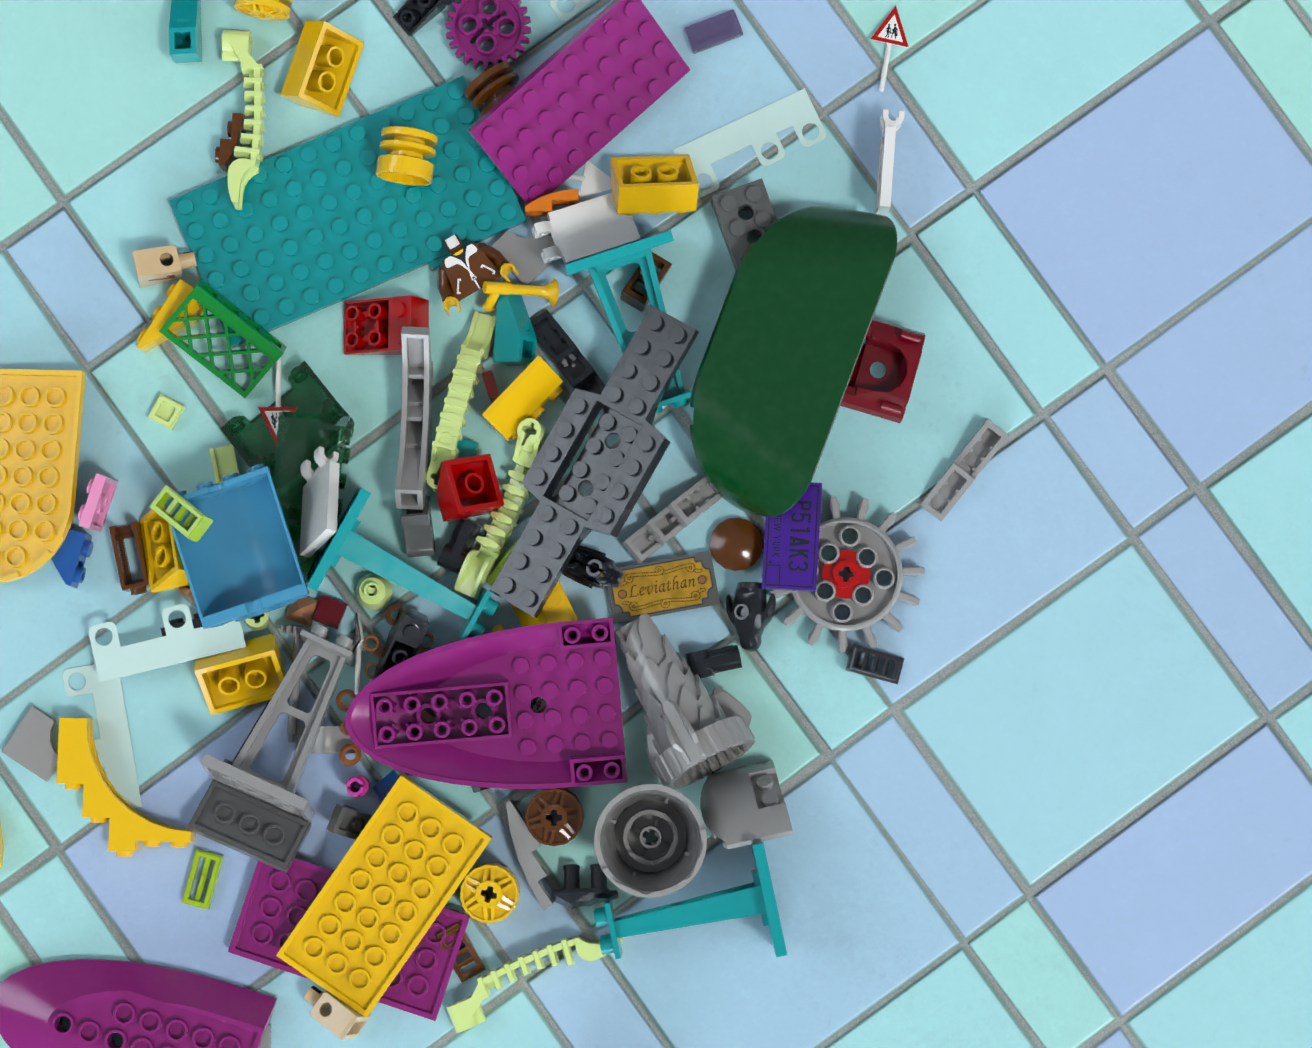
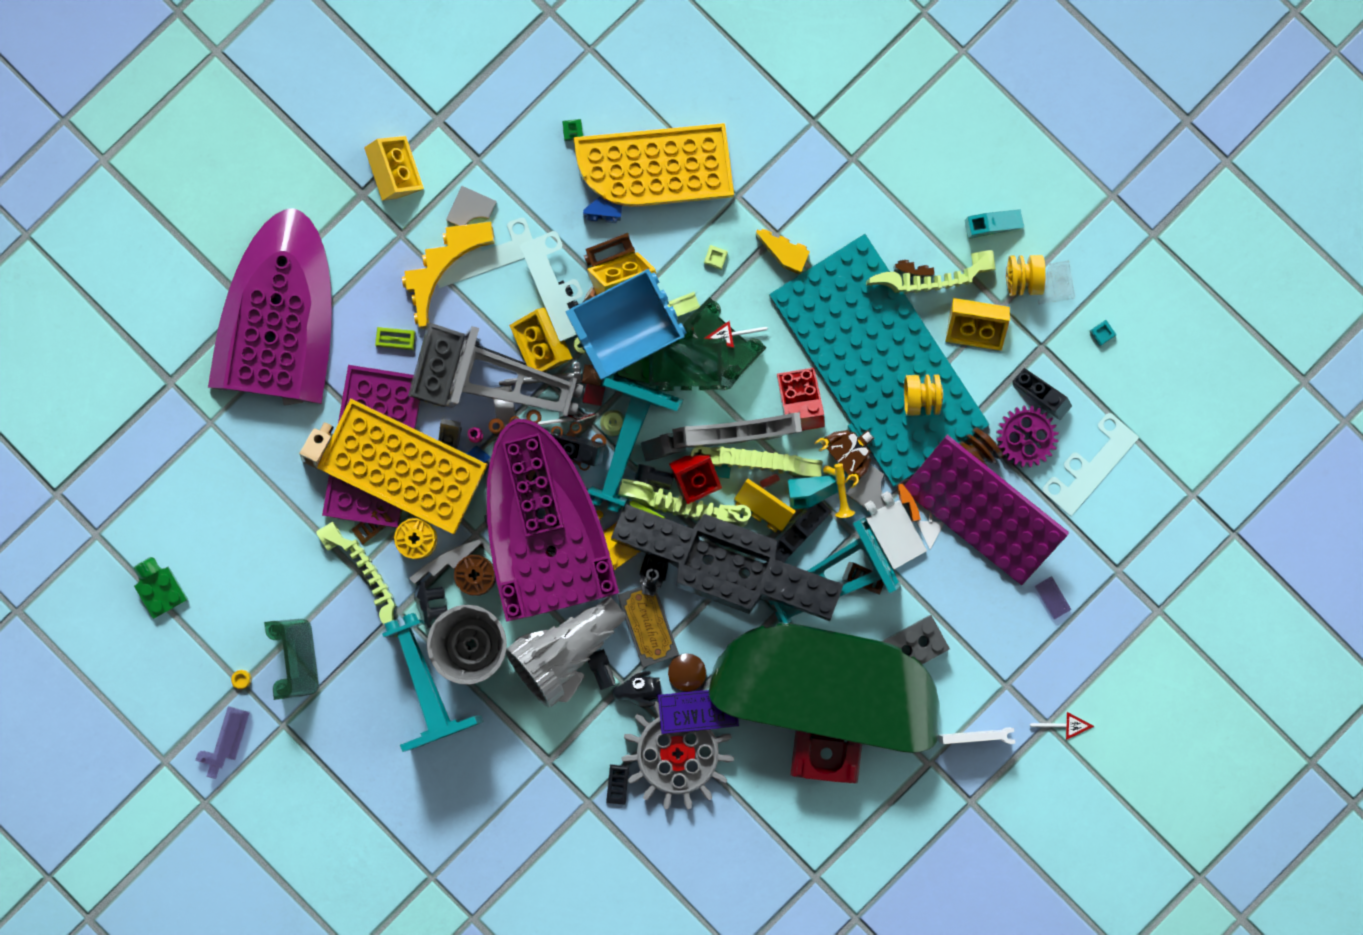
camera: 80 degrees right, 0 degrees up
bright pink plate [78,473,118,532] -> none
tan torso [132,245,197,288] -> none
lime slope [149,485,213,542] -> none
green fence [159,279,287,398] -> none
white tile [299,446,340,558] -> none
yellow slope [610,154,699,215] -> none
light grey slope [622,477,722,564] -> none
light aqua piece [673,88,826,197] -> none
light grey slope [700,760,793,849] -> none
light grey slope [920,419,1009,521] -> none

